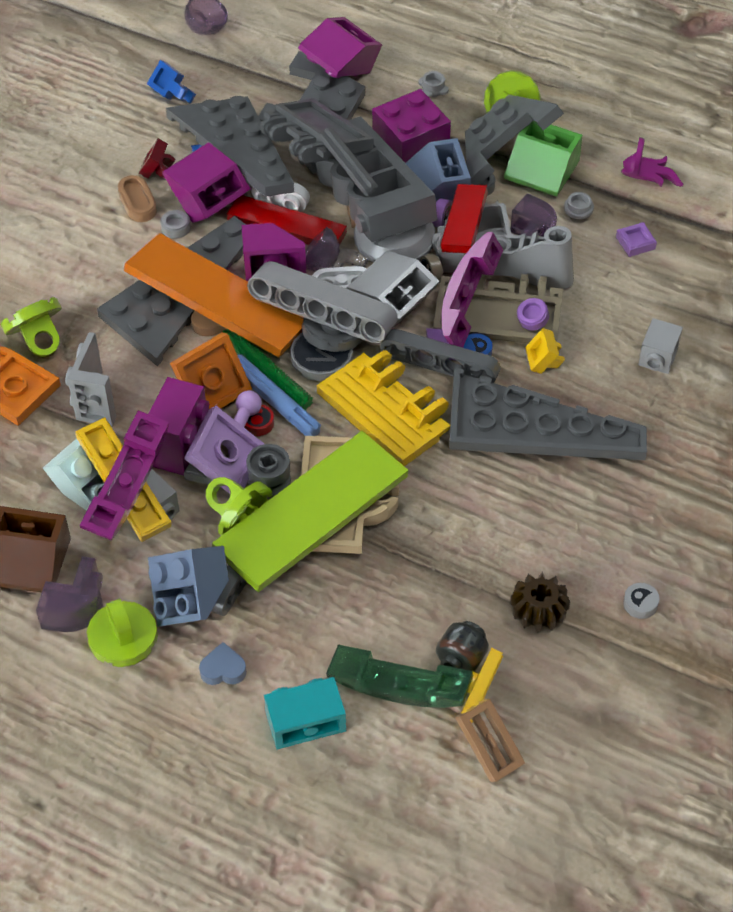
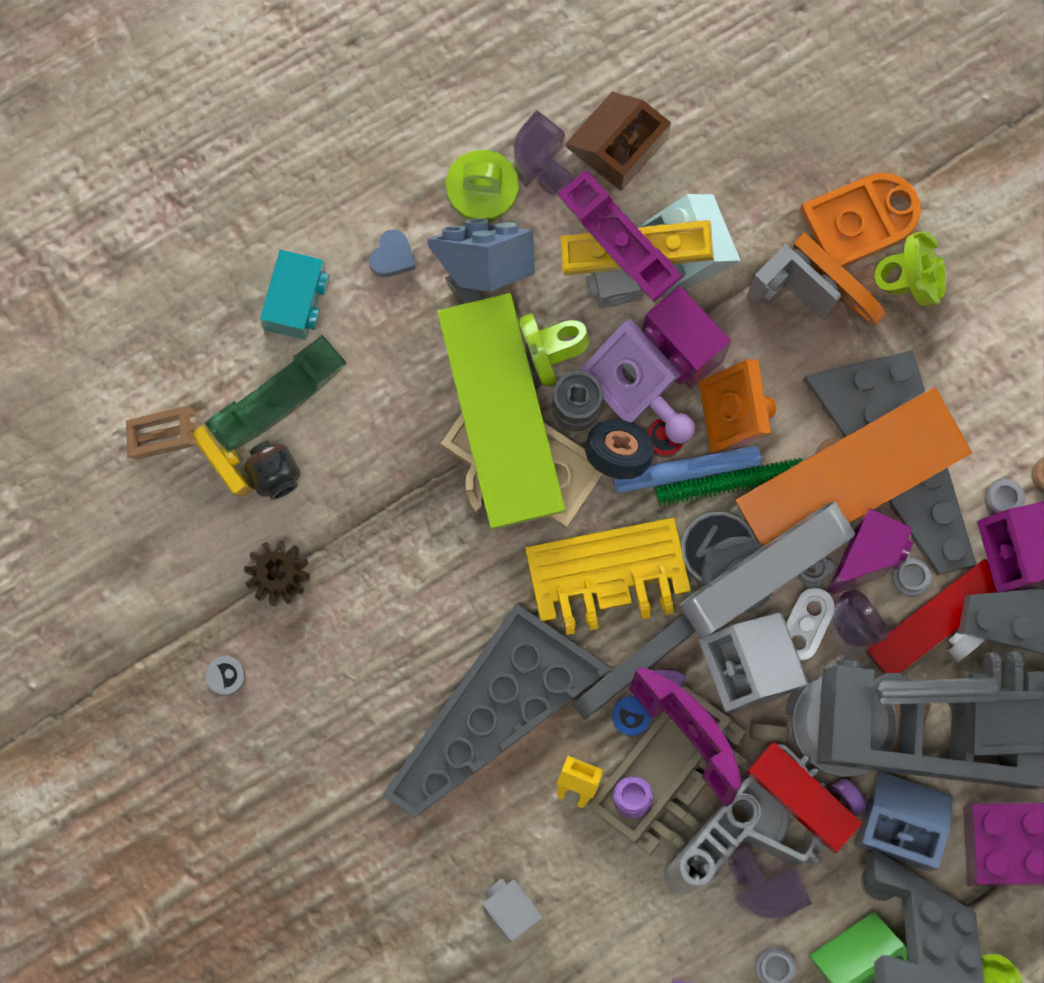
camera: 115 degrees right, 25 degrees up
none -> black bush [585,420,654,479]
none -> orange tile [793,232,886,327]

